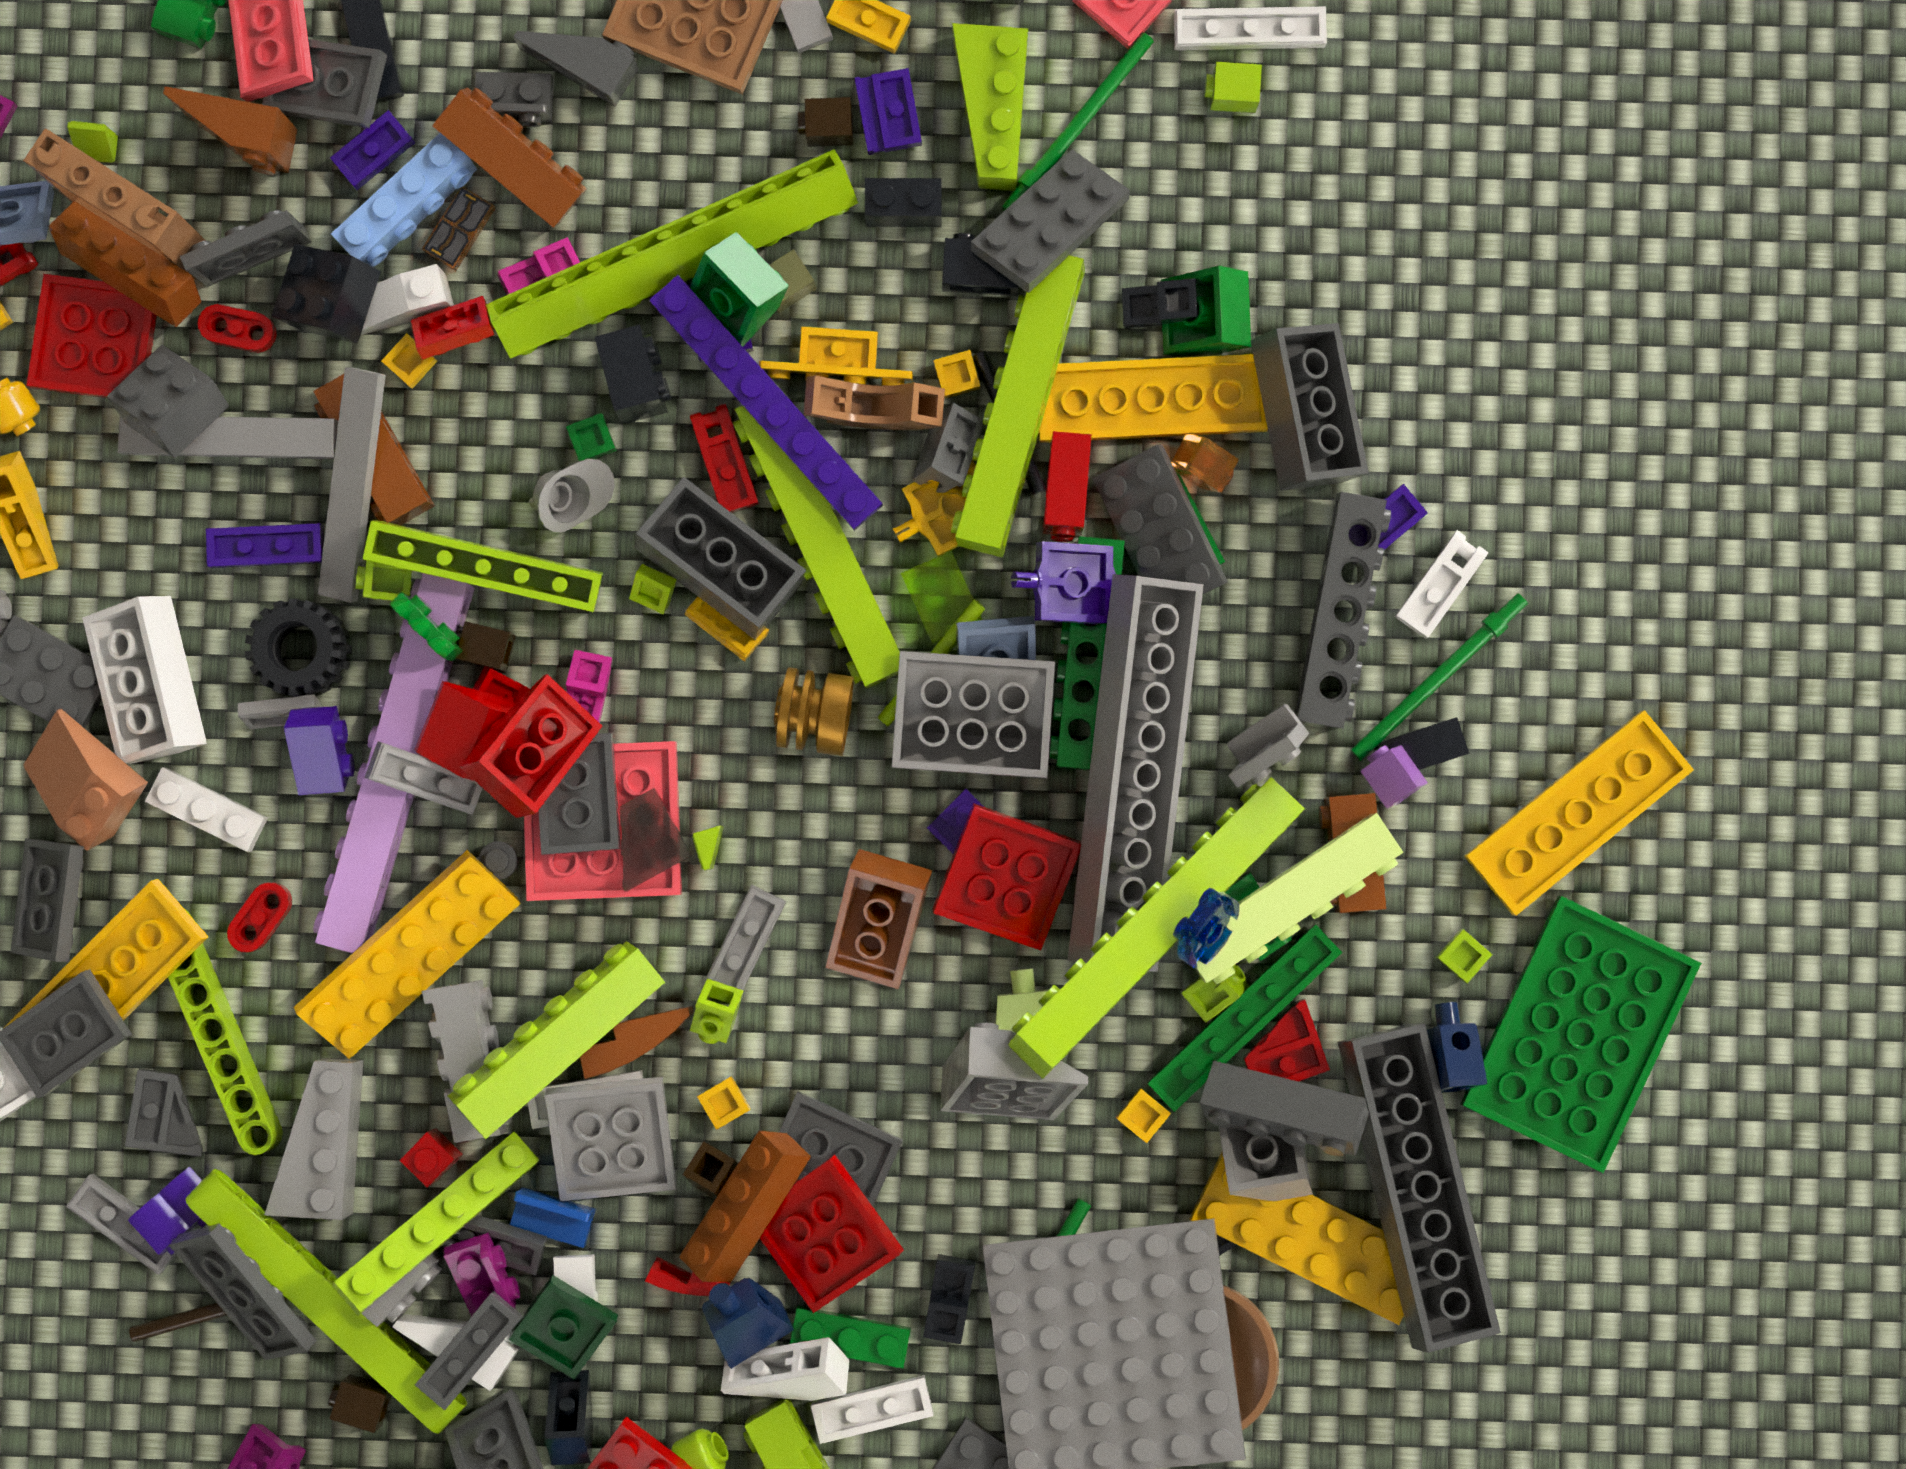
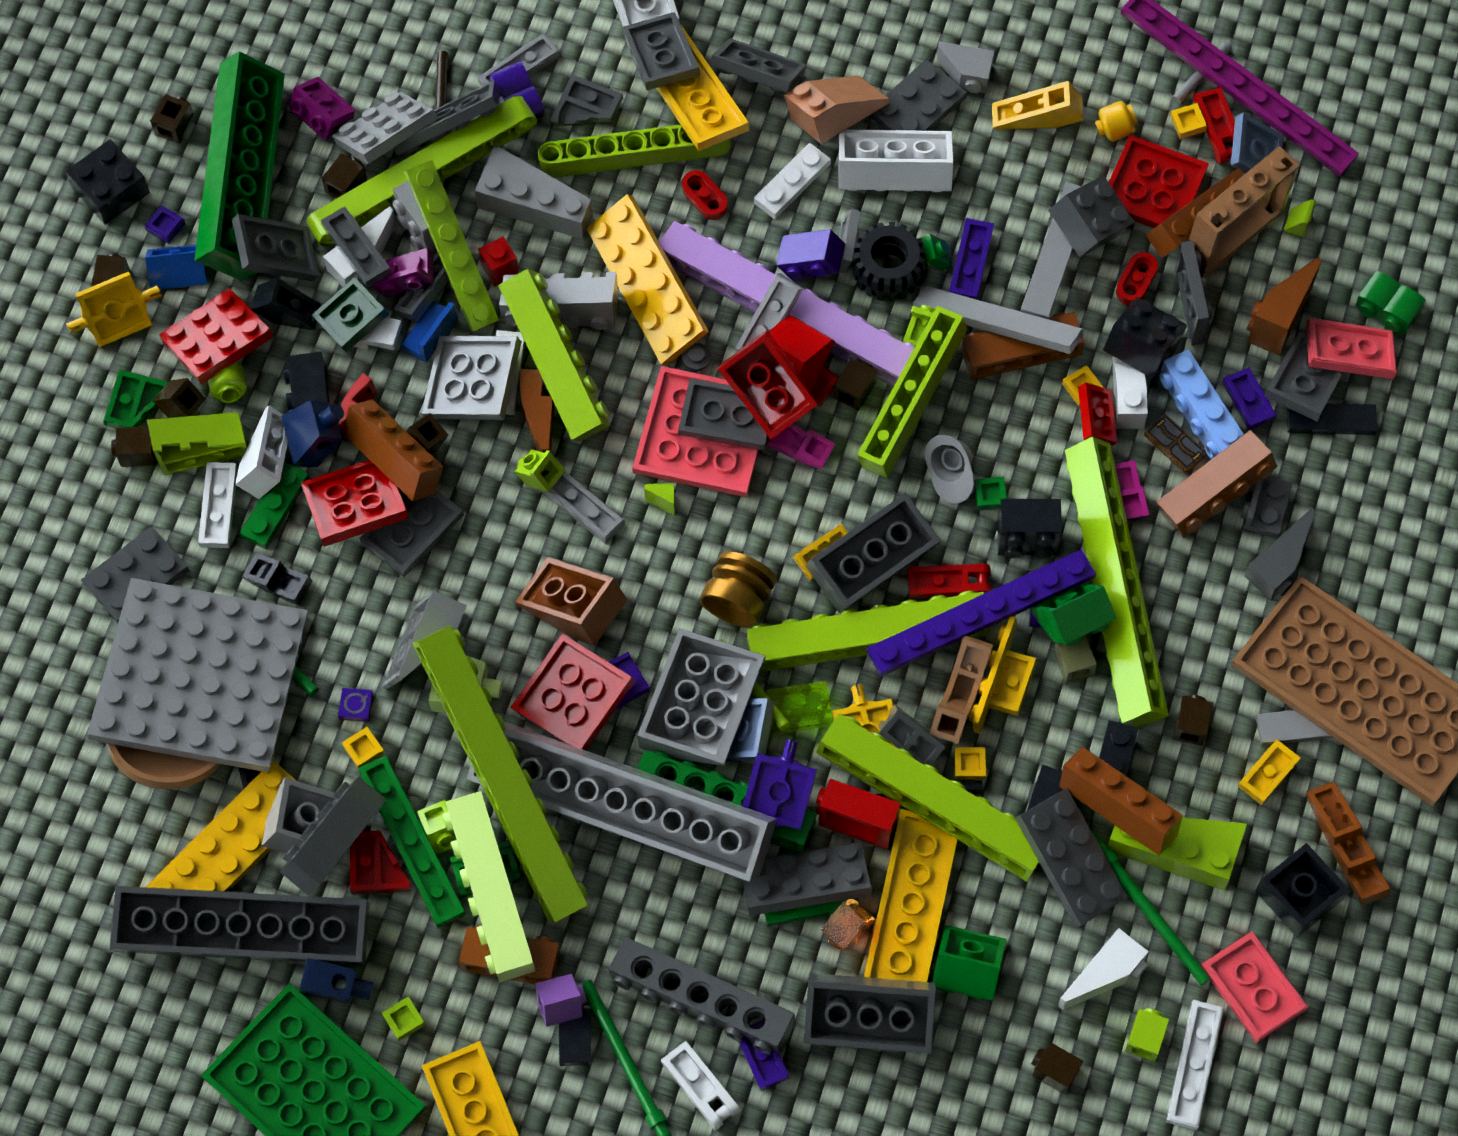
camera: 100 degrees right, 20 degrees down
green plate [389,592,463,661] -> none
clear smoke wing [620,788,692,892] -> none
lime plate [629,564,677,615] -> none
yellow plate [697,1076,751,1130] -> none
dark purple plate [855,68,922,155] -> none
black slope [1122,279,1198,329] -> none
clear blue plate [1173,888,1240,968] -> none
light grey bracket [1227,704,1309,788] -> none
none -> black brick [283,351,330,410]
none -> light grey plate [332,92,438,164]
none -> dark purple tile [338,688,373,722]
none -> green plate [921,233,952,271]
none -> dark brown brick [1031,1042,1083,1095]
none -> white slope [1058,928,1149,1010]
none -> dark orange brick [1059,746,1183,855]

